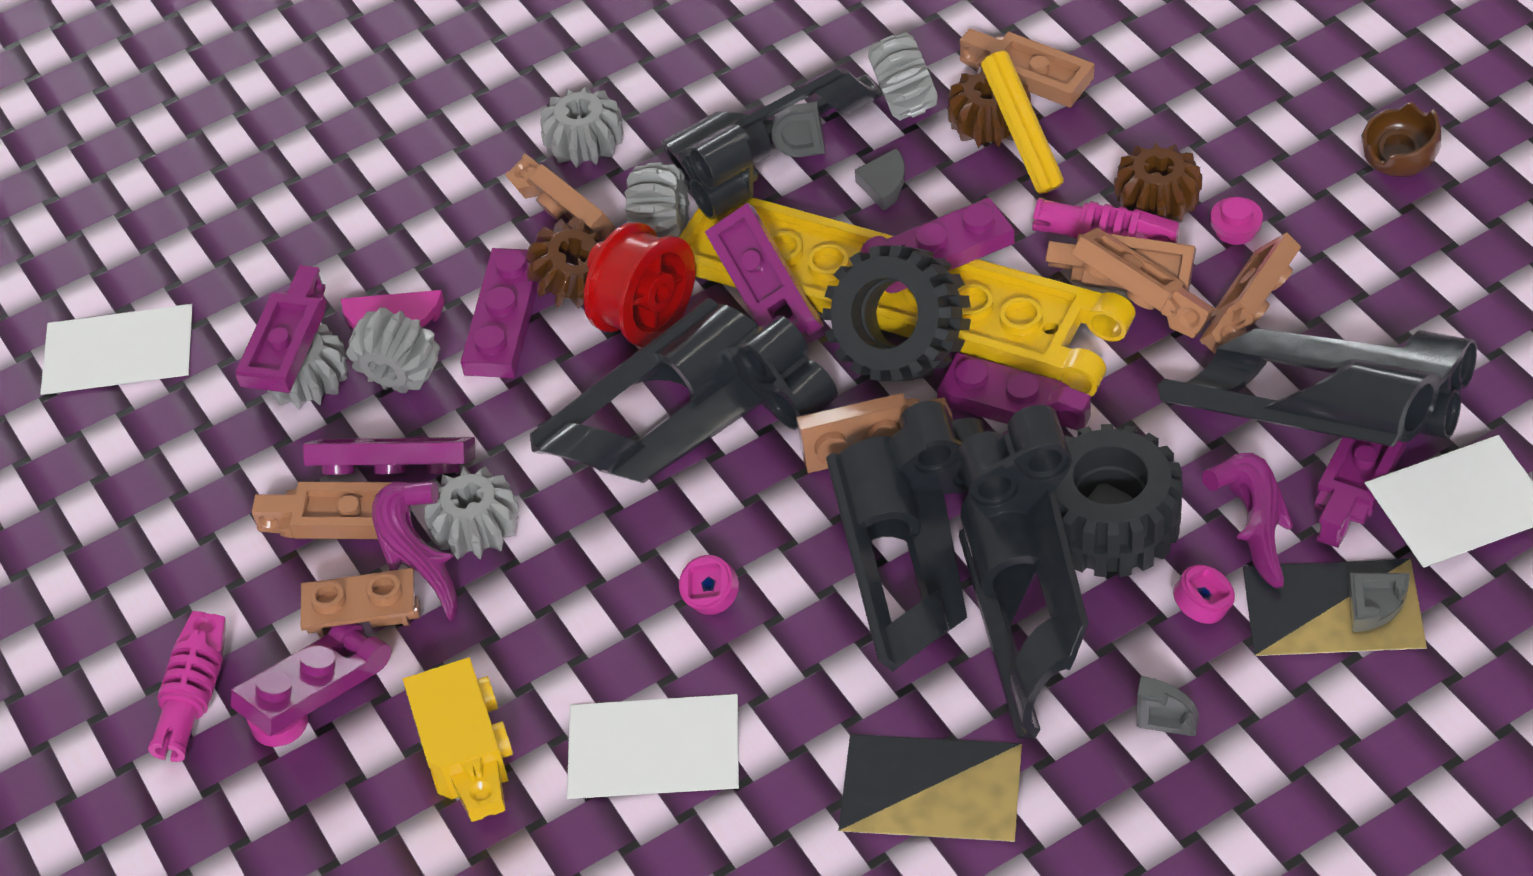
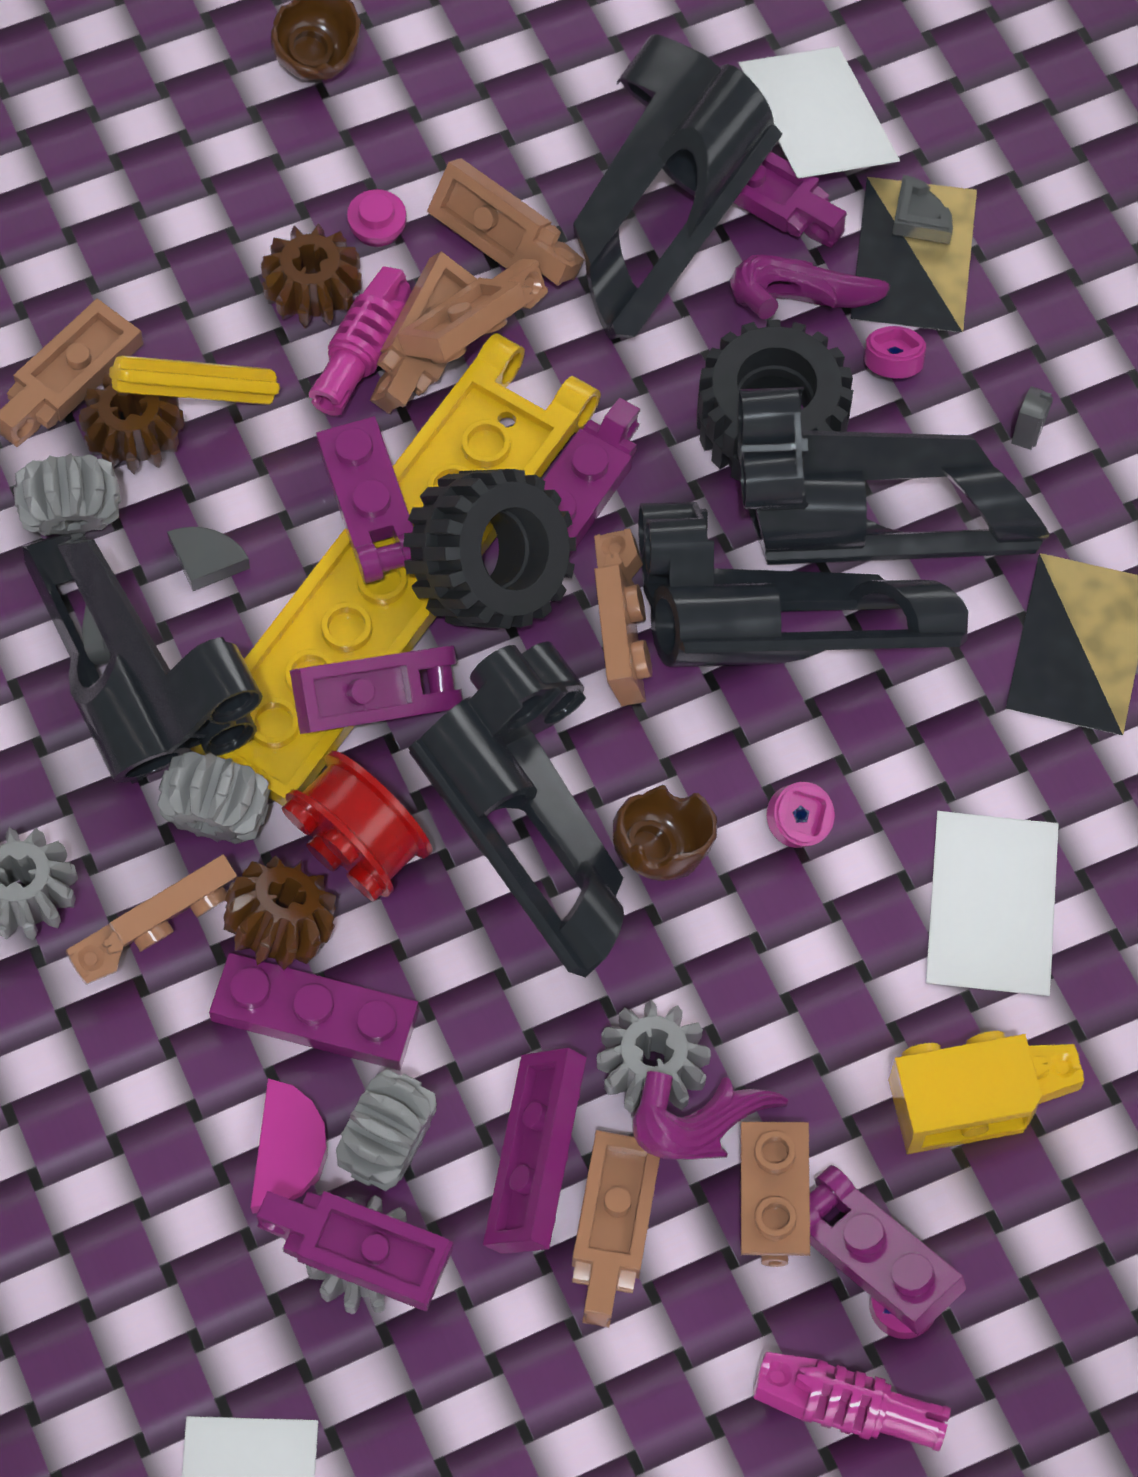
camera: 90 degrees left, 15 degrees up
none -> reddish brown hair [613,785,717,881]

